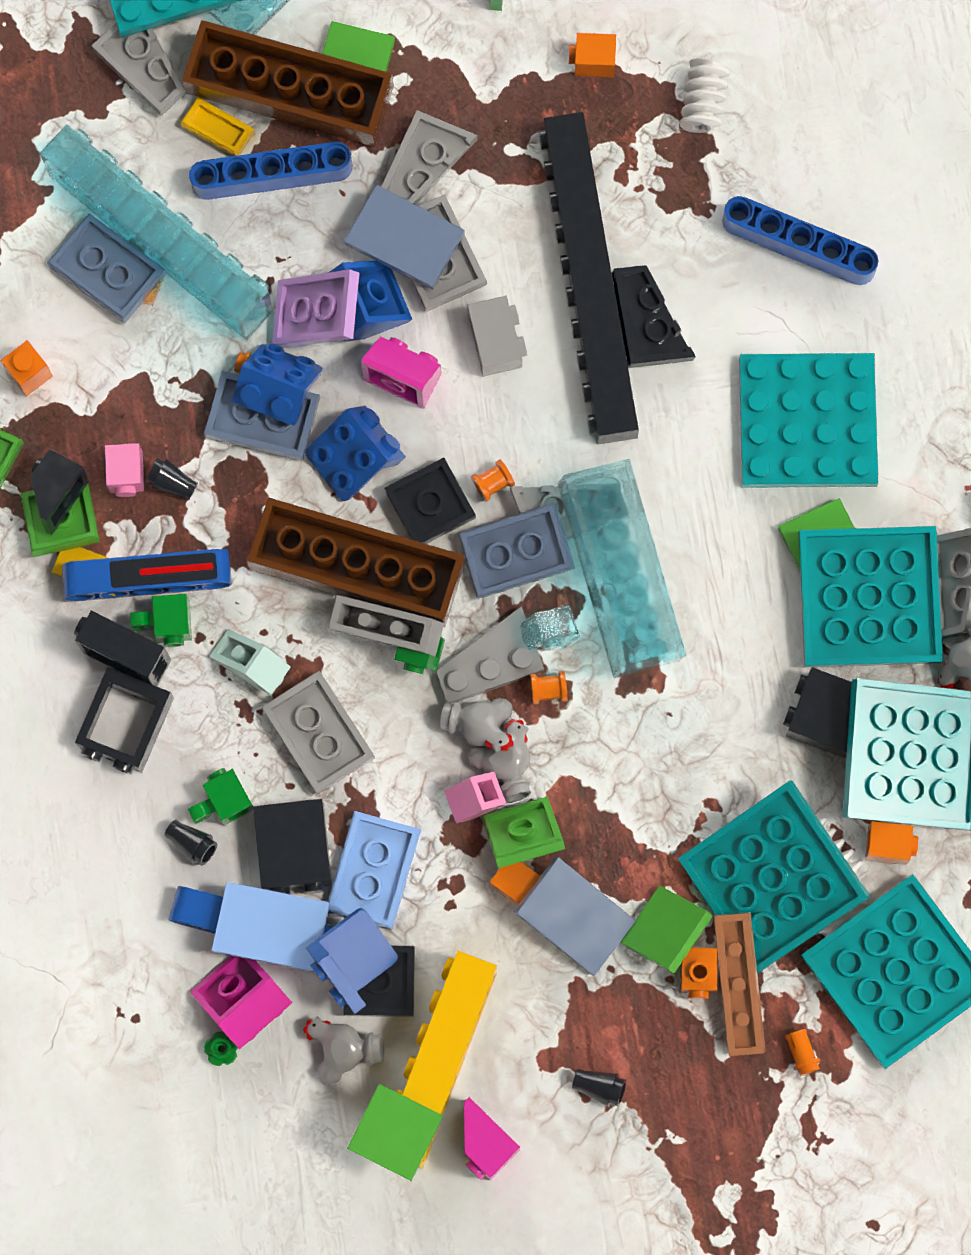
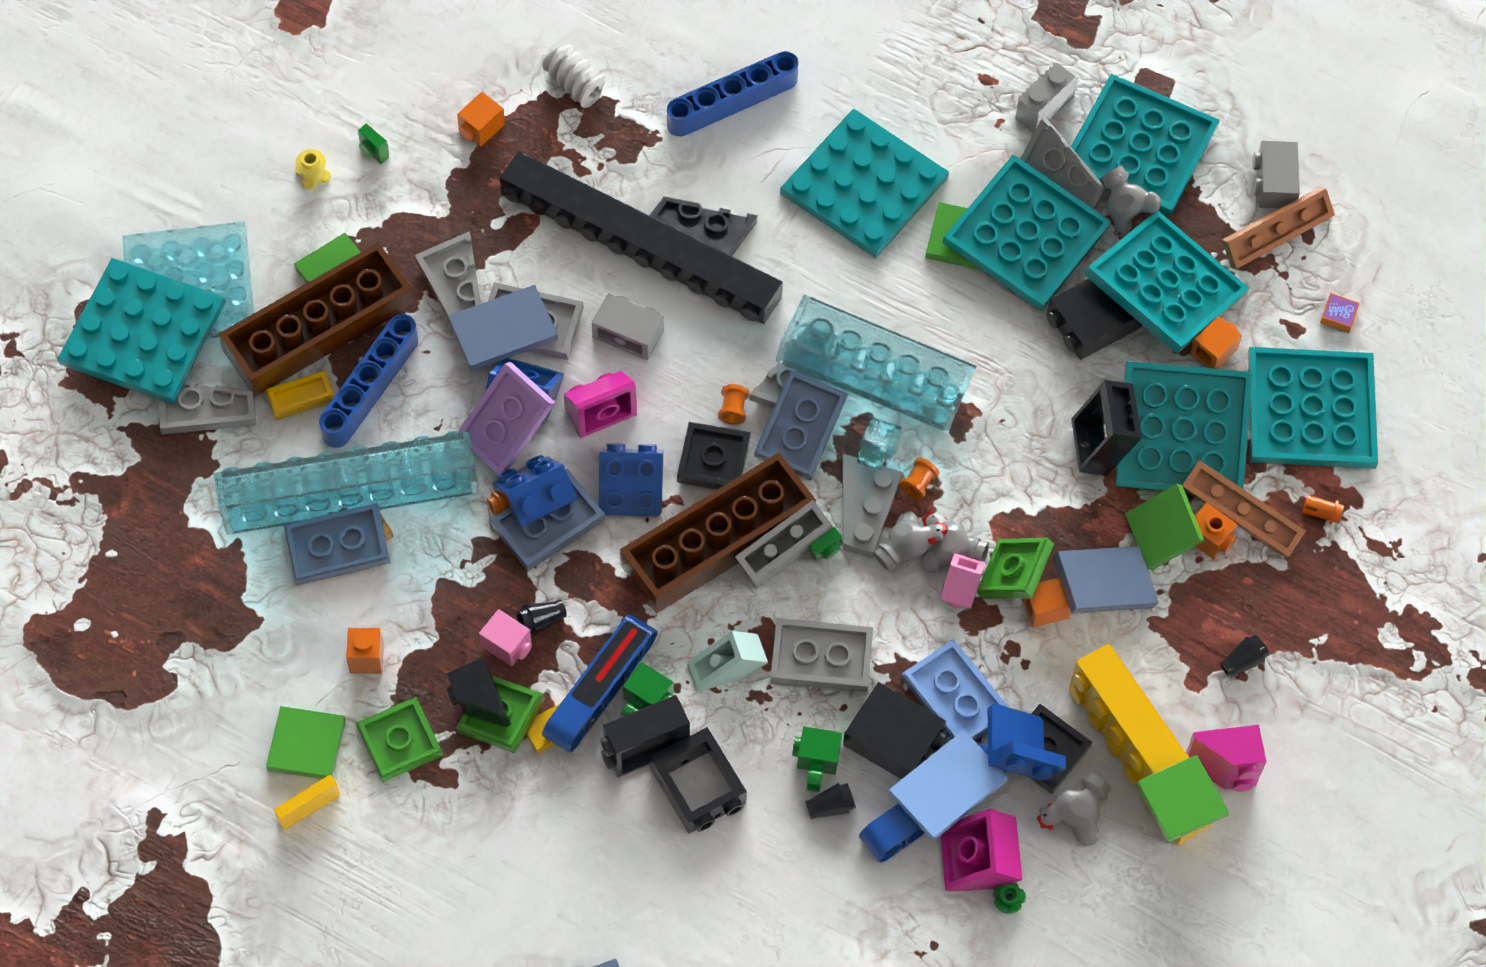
camera: 55 degrees left, 15 degrees down
none -> black window [1071,380,1142,476]

